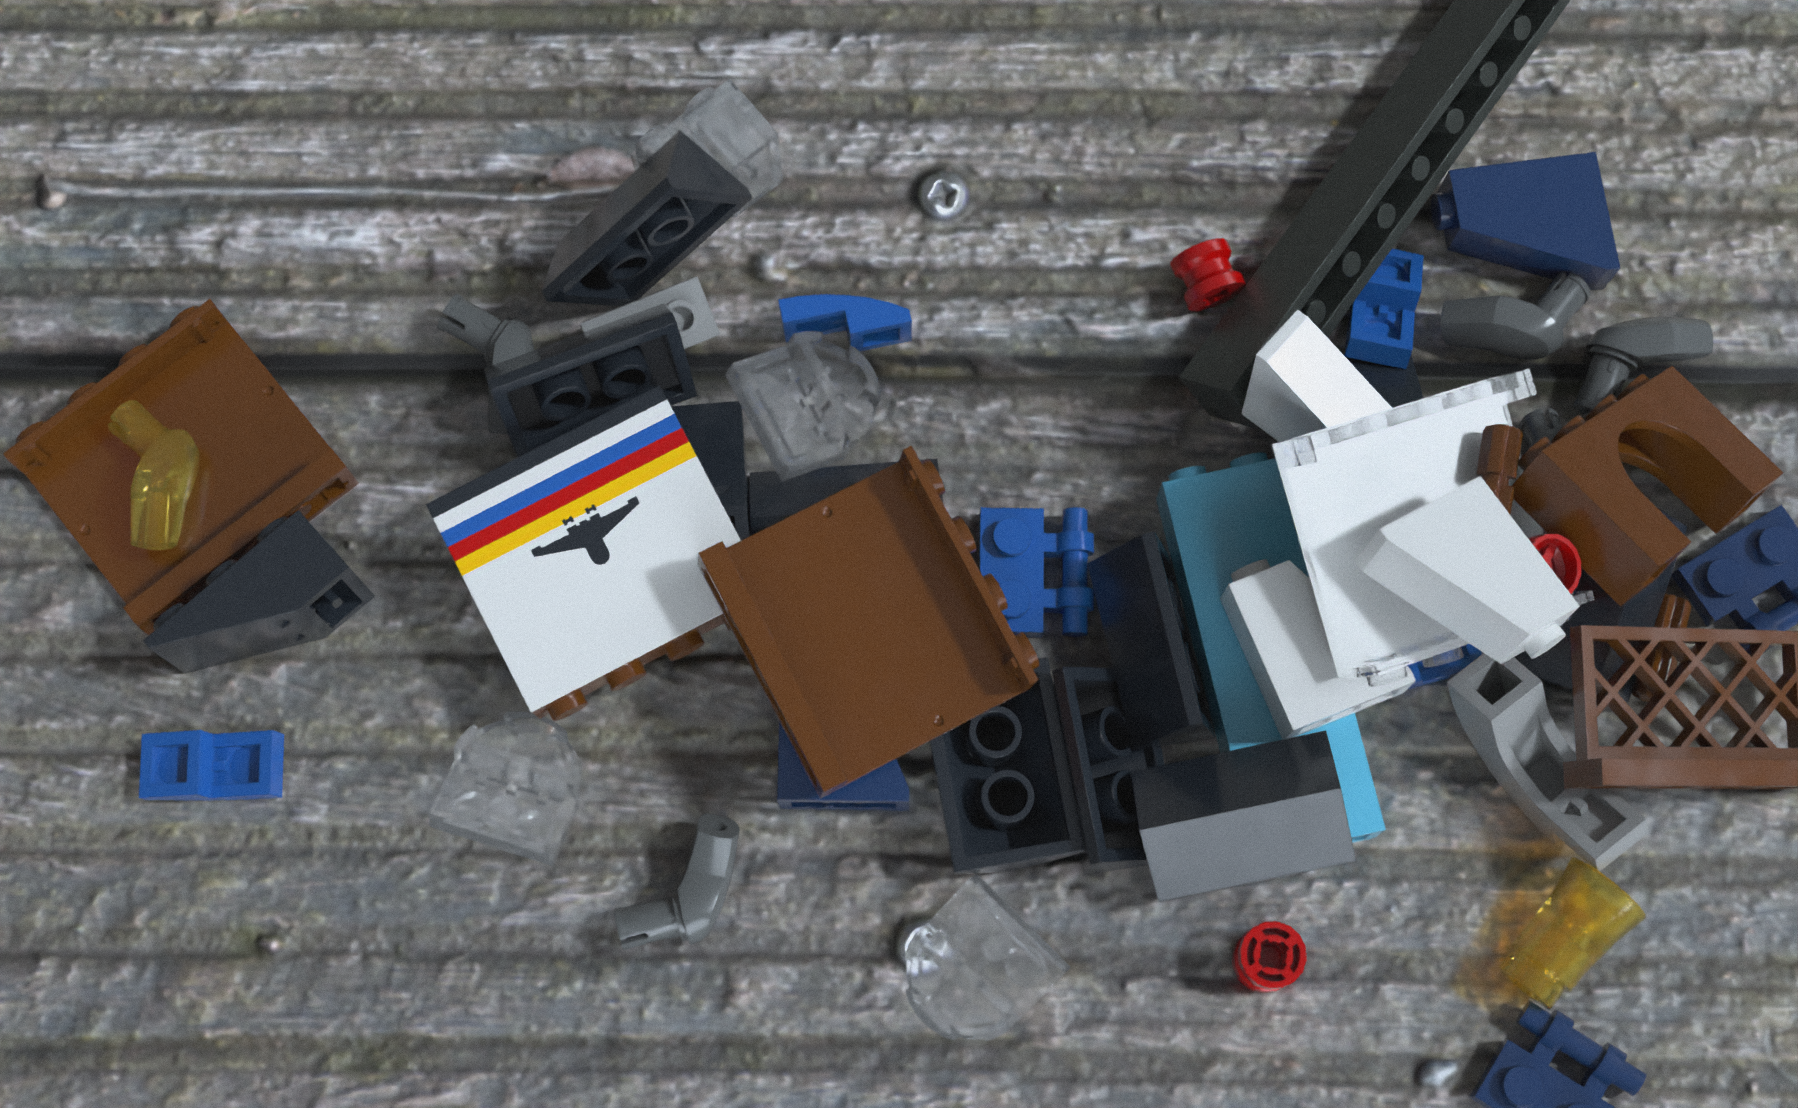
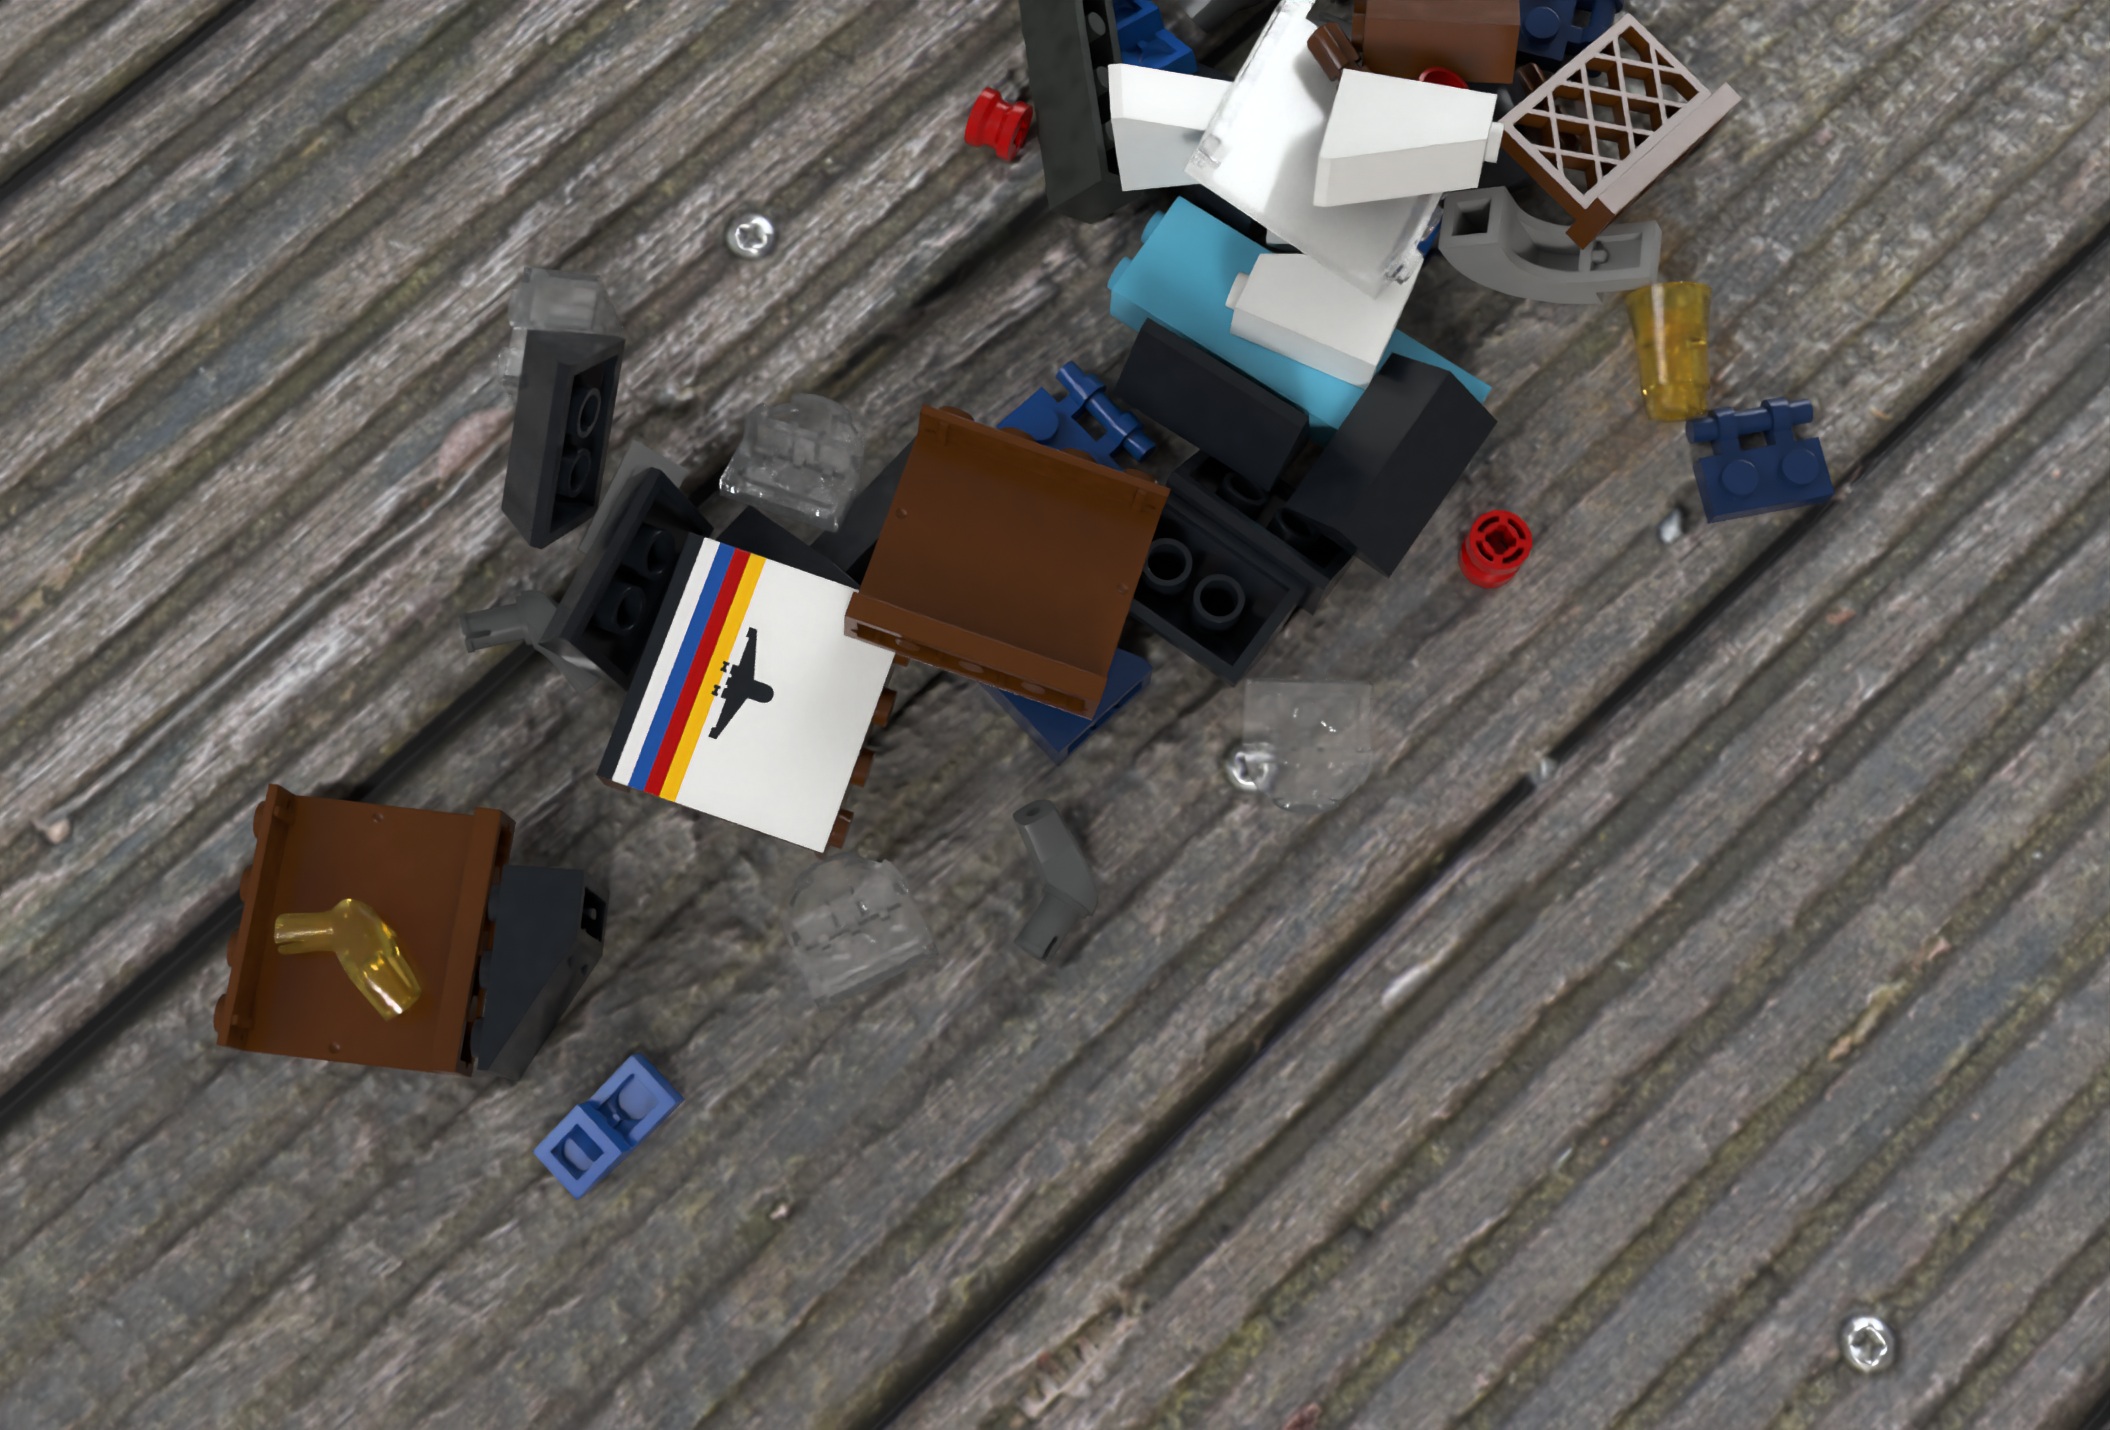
camera: 45 degrees left, 0 degrees up
blue slope [778,294,912,353] -> none

